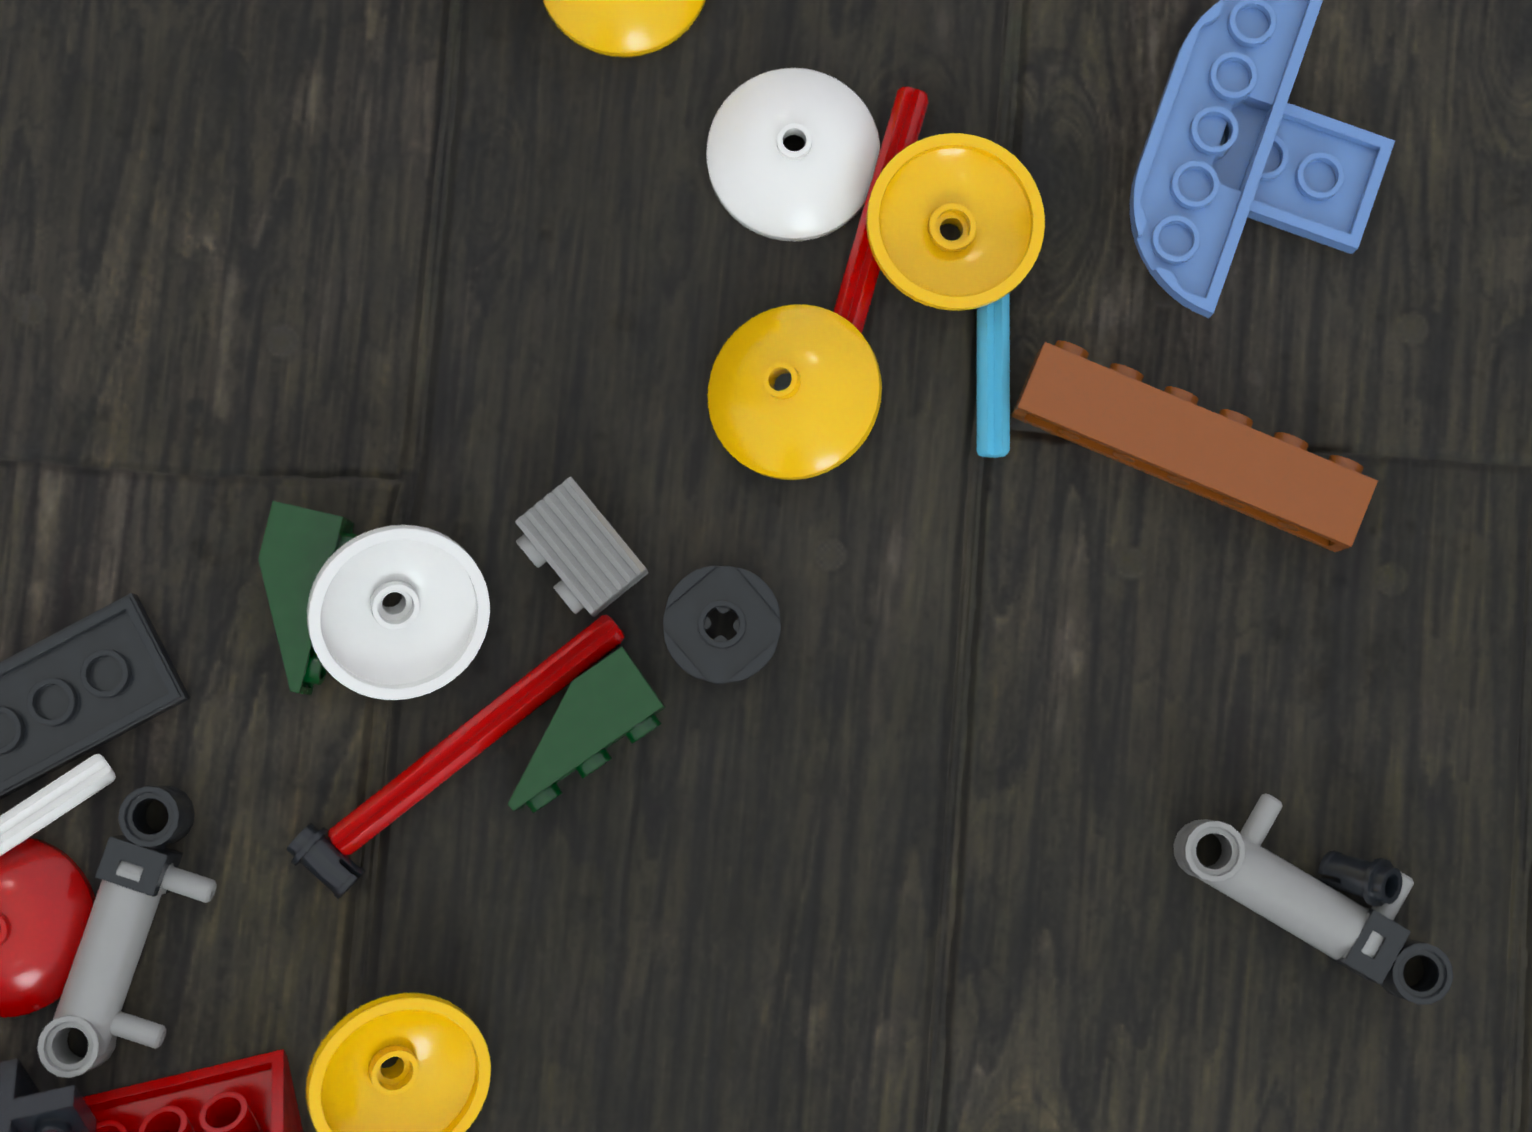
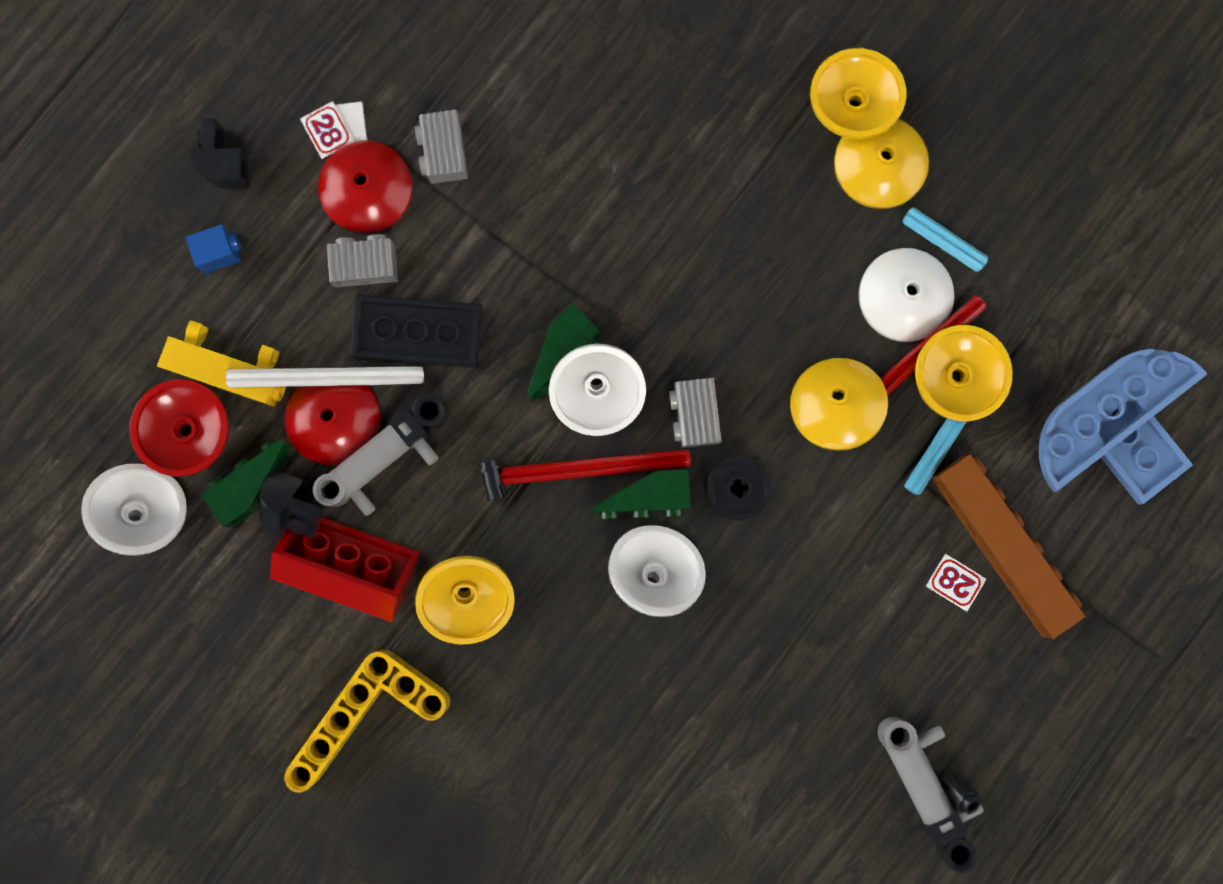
camera: 35 degrees right, 0 degrees up
none -> white dish [609,525,706,617]
none -> medium azure axle [903,208,988,272]
none -> sticker [926,554,986,612]

